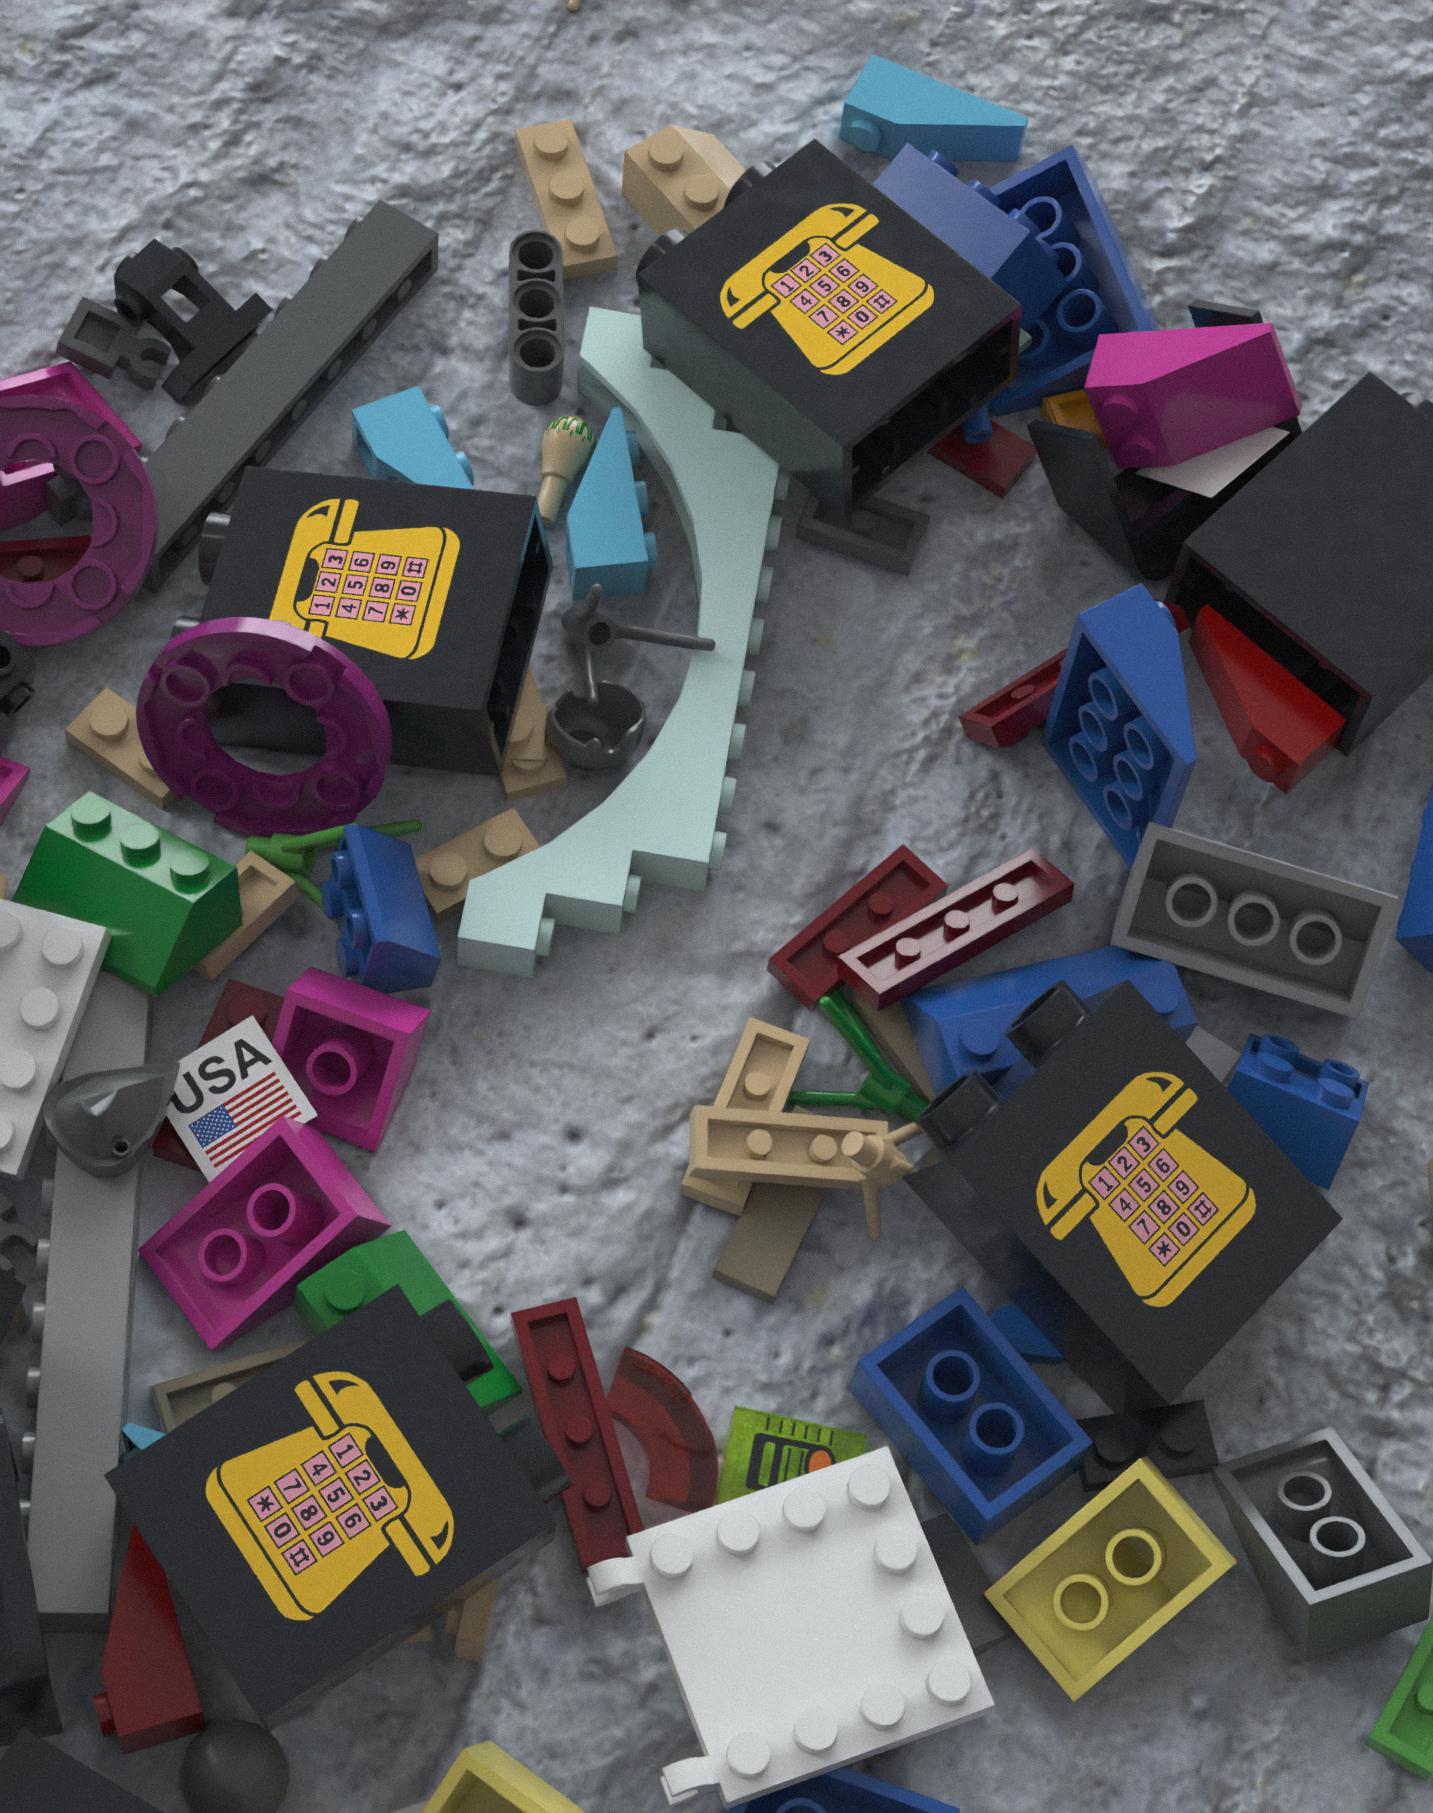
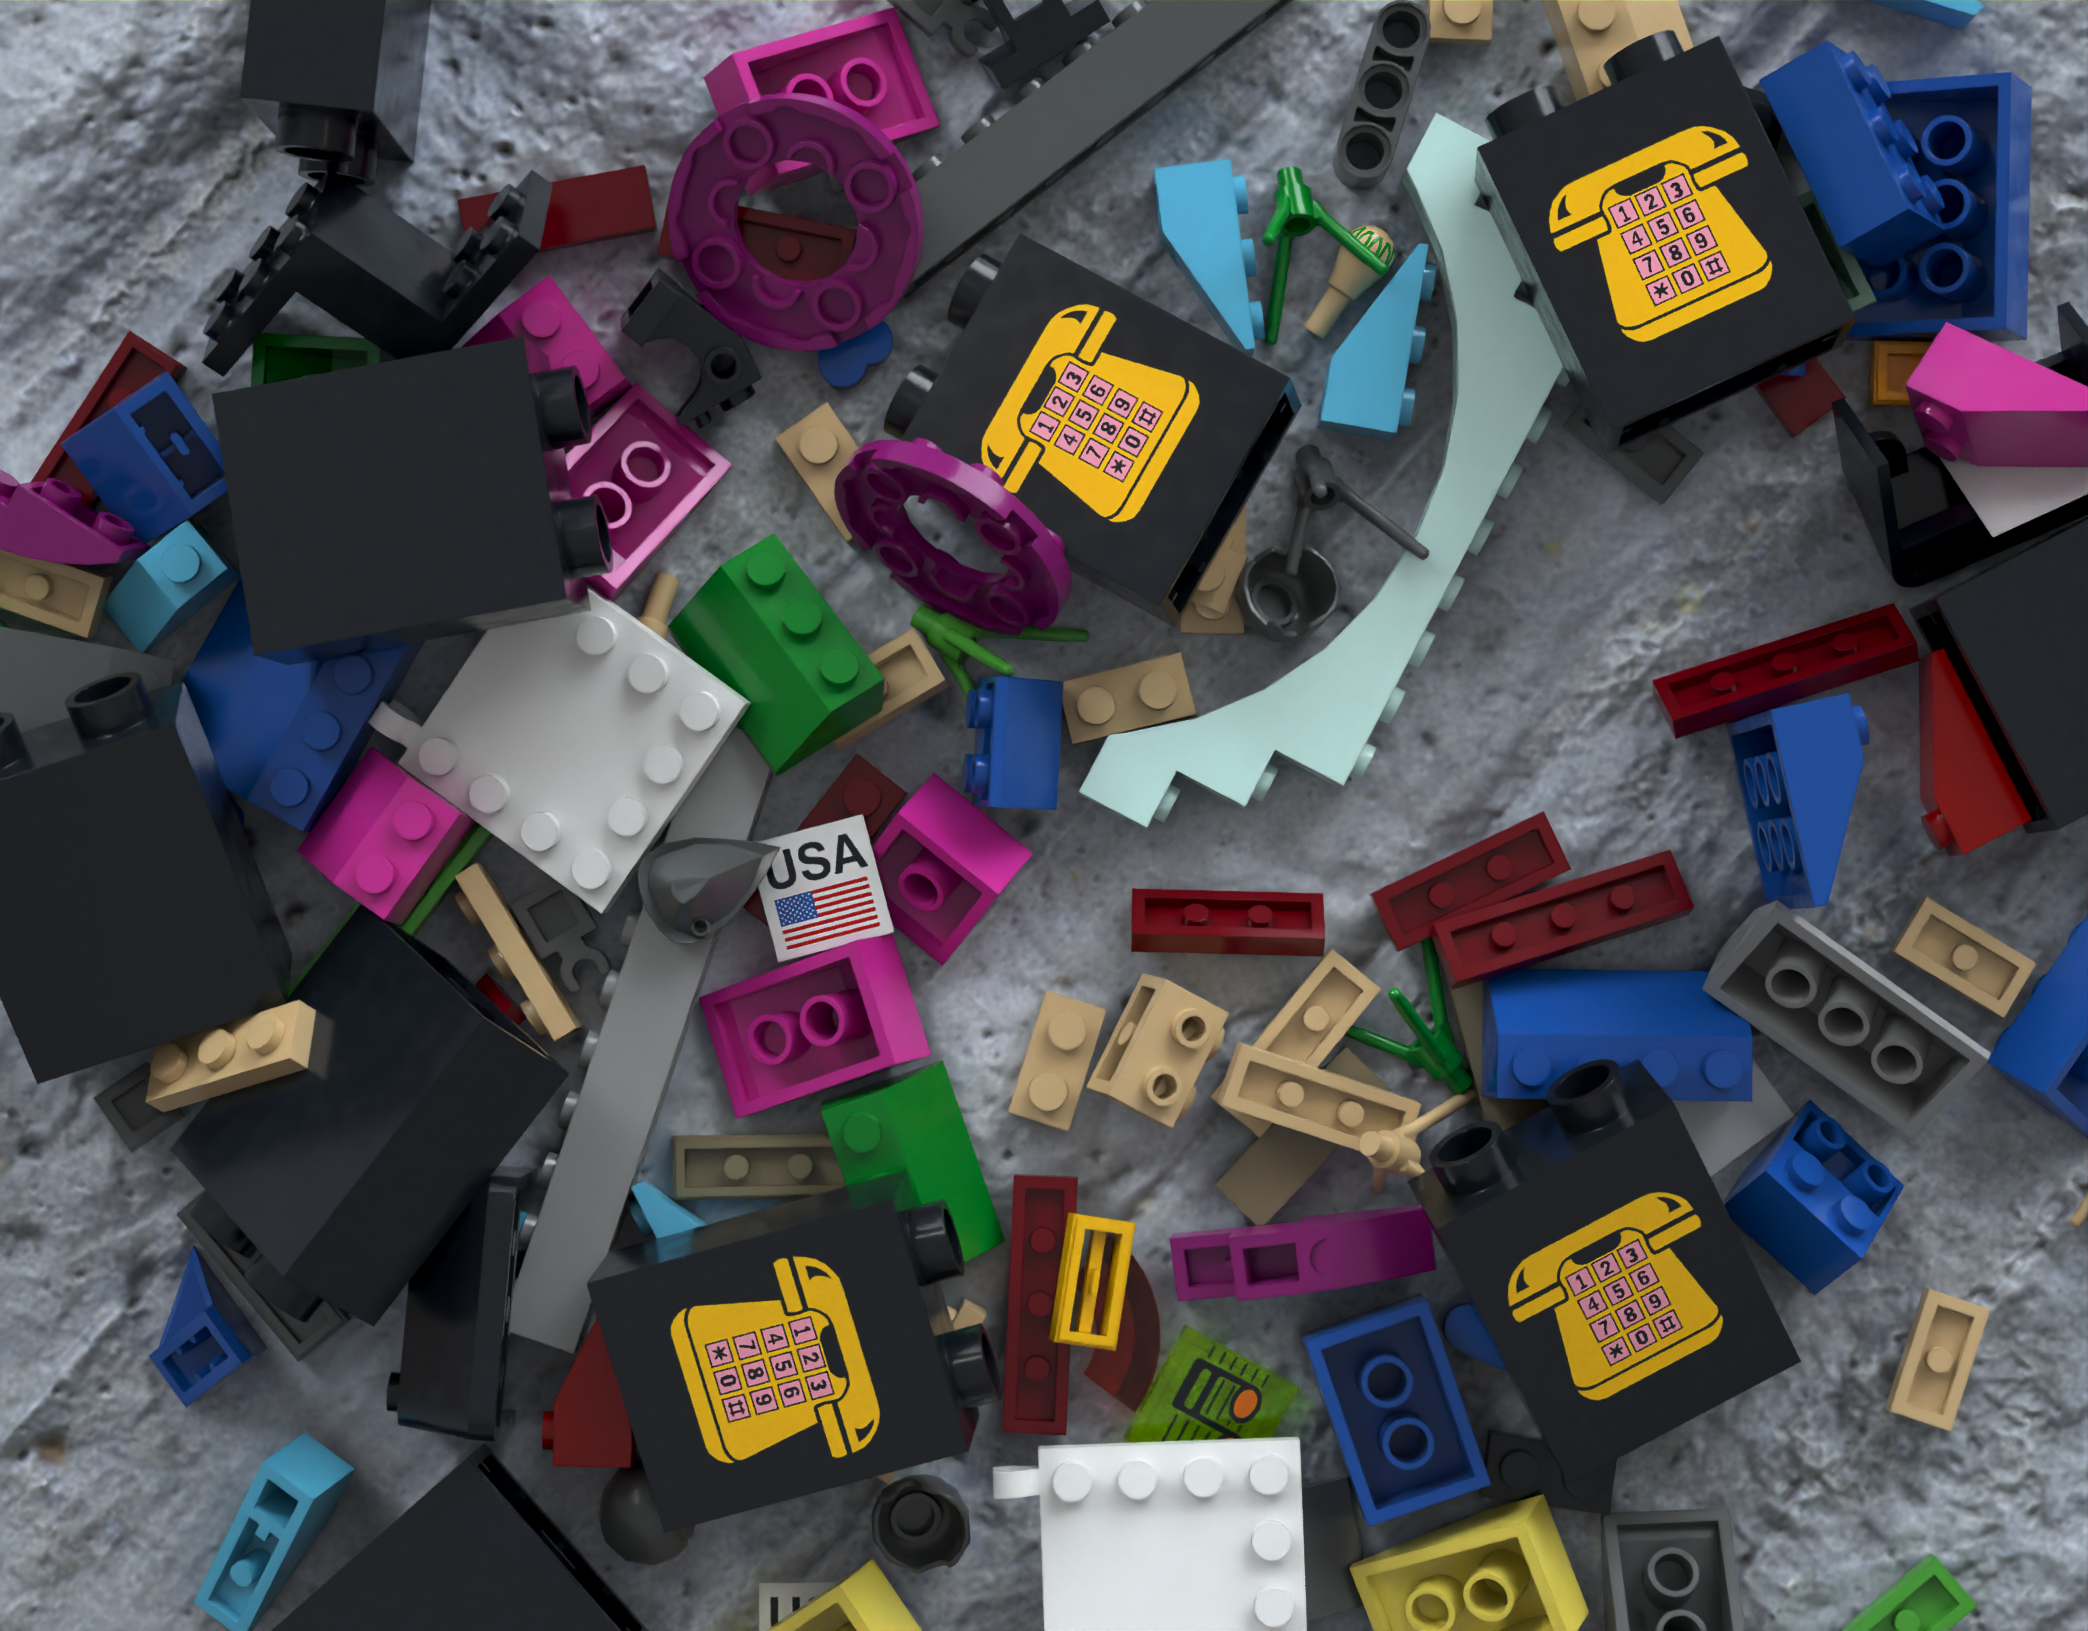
camera: 25 degrees right, 25 degrees up
none -> blue tile [818,320,894,390]
none -> dark grey hair [871,1474,971,1574]
none -> tan plate [1008,990,1107,1131]
none -> yellow tile [1049,1212,1136,1351]
none -> tan brick [1086,973,1229,1128]
none -> dark red plate [1131,888,1325,957]
none -> magenta slope [1169,1205,1437,1301]
none -> green plant [1262,166,1389,345]
none -> tan plate [1889,897,2037,1018]

